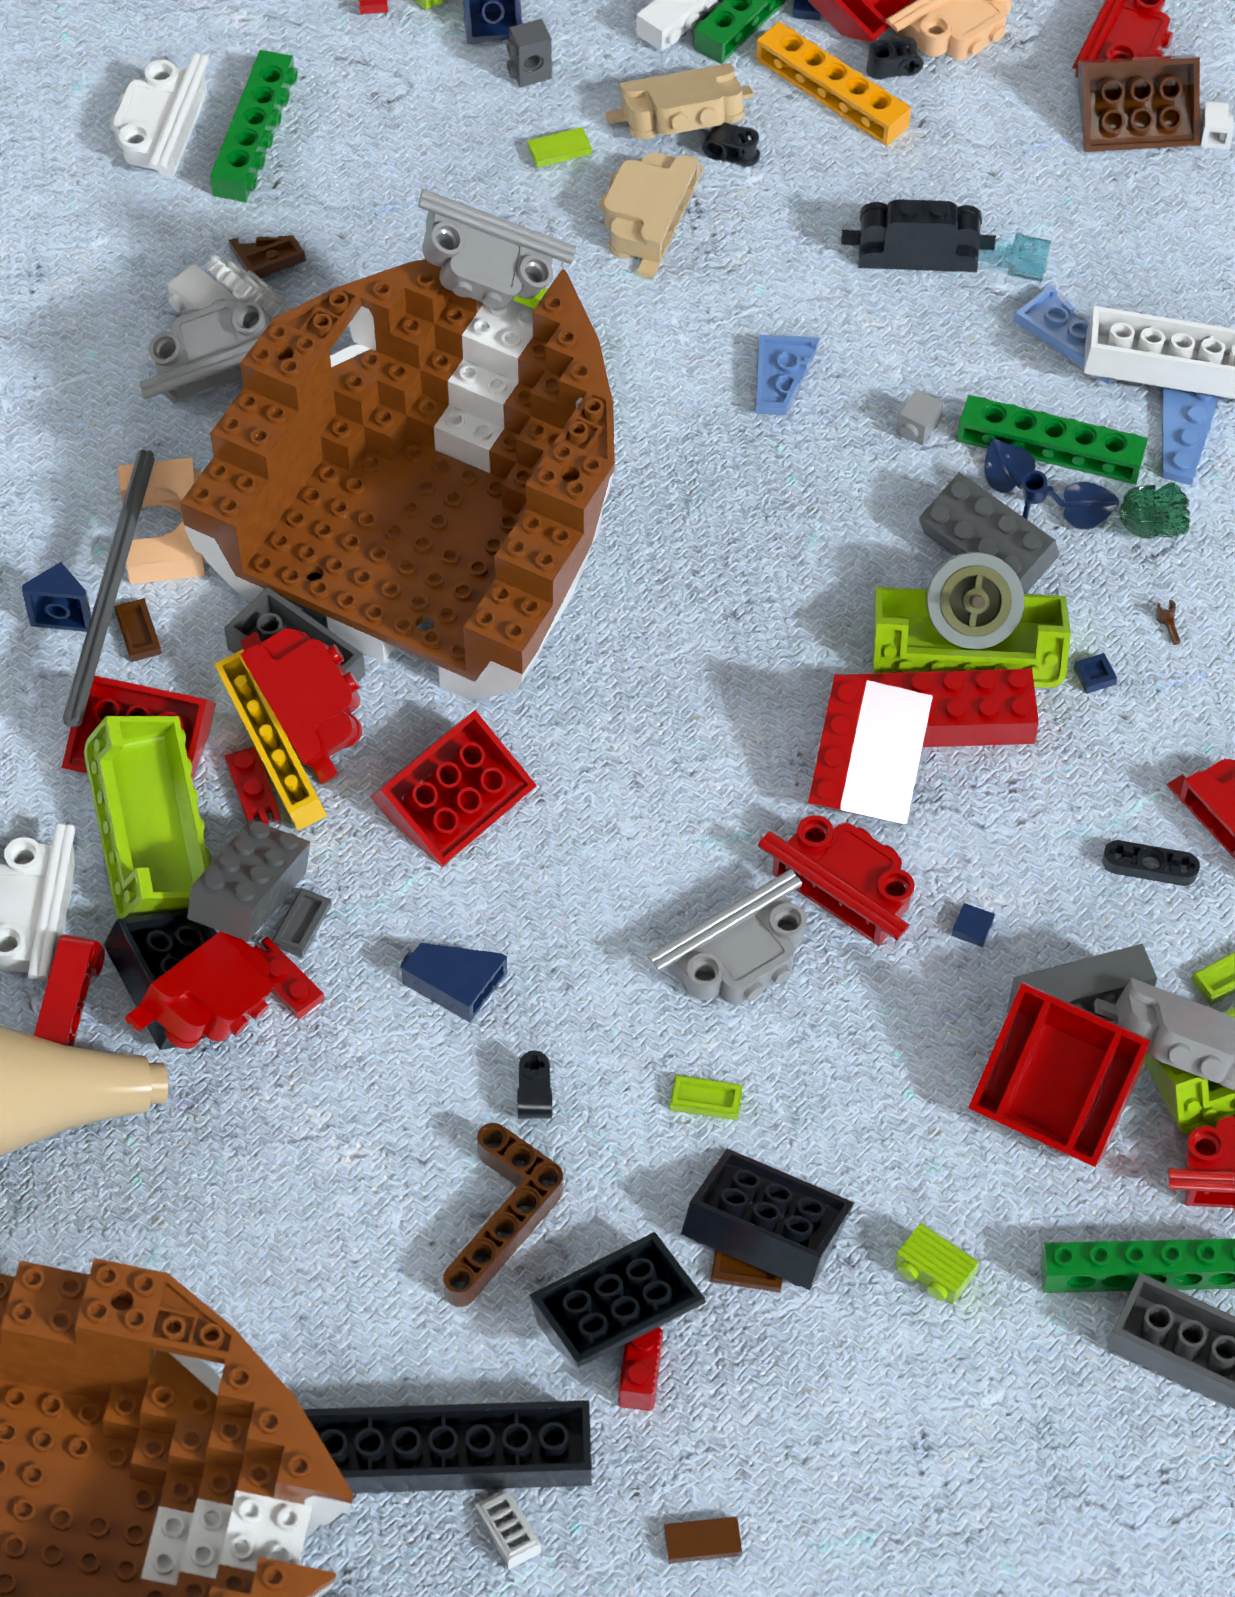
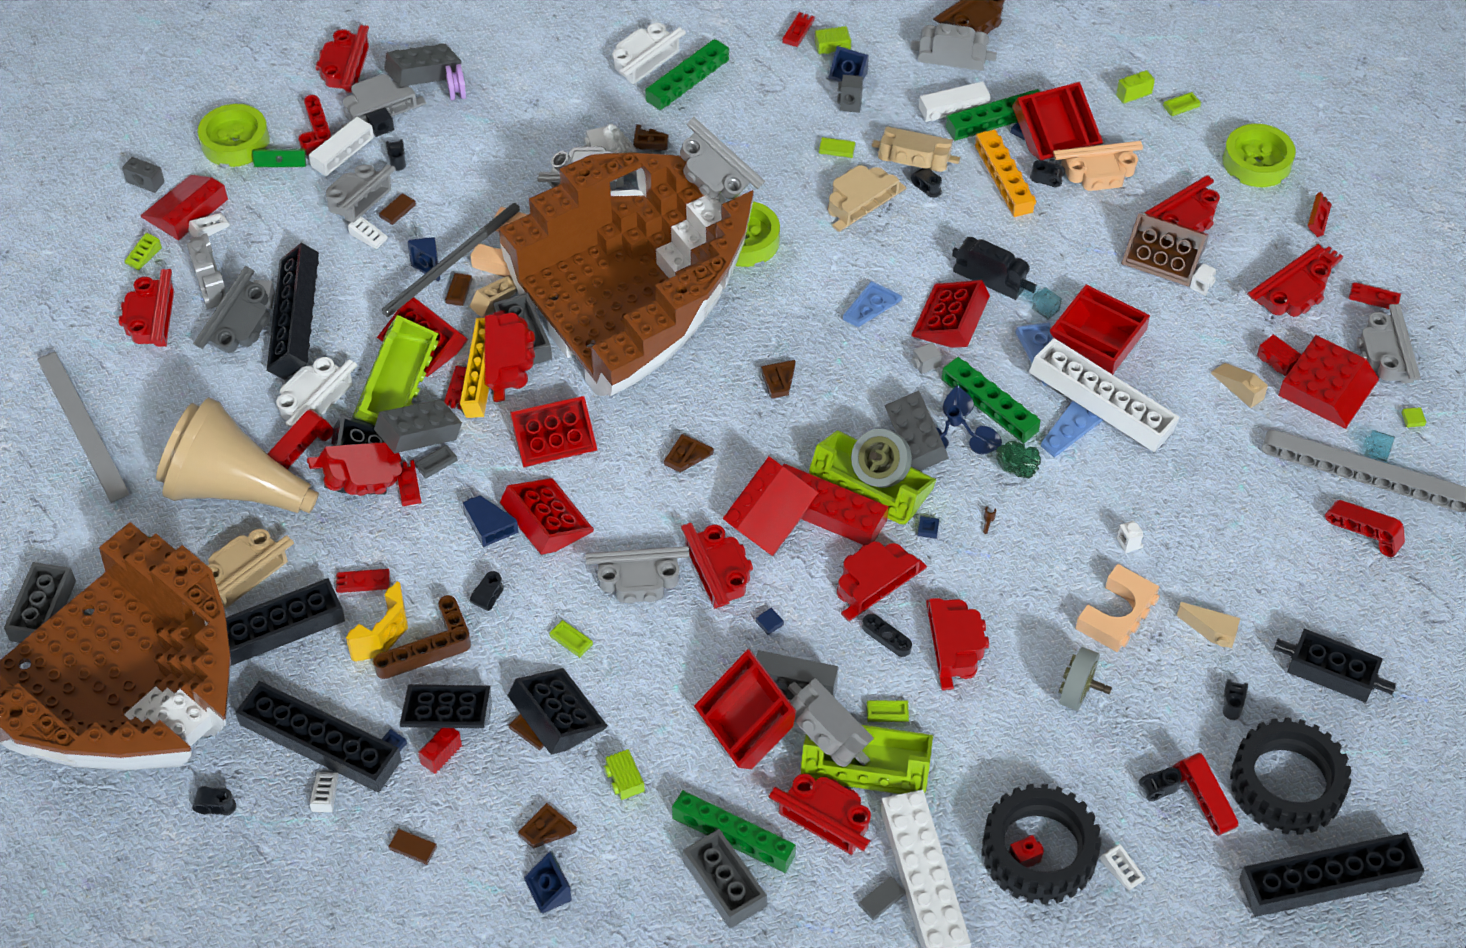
camera: 30 degrees right, 5 degrees down
none -> tan brick [207,529,294,609]
none -> black brick [226,578,345,666]
none -> red hinge [336,569,390,593]
none -> yellow slope [346,581,408,662]
none -> dark blue tile [382,729,407,751]
none -> tan slope [469,276,518,317]
none -> red slope [500,478,594,555]
none -> reddish brown wing [518,803,577,848]
none -> dark blue slope [524,851,572,913]
none -> reddish brown wing [664,434,714,473]
none -> reddish brown wing [761,360,796,399]
none -> red brick [837,541,927,621]
none -> red slope [911,280,990,348]
none -> red slope [1050,284,1150,375]

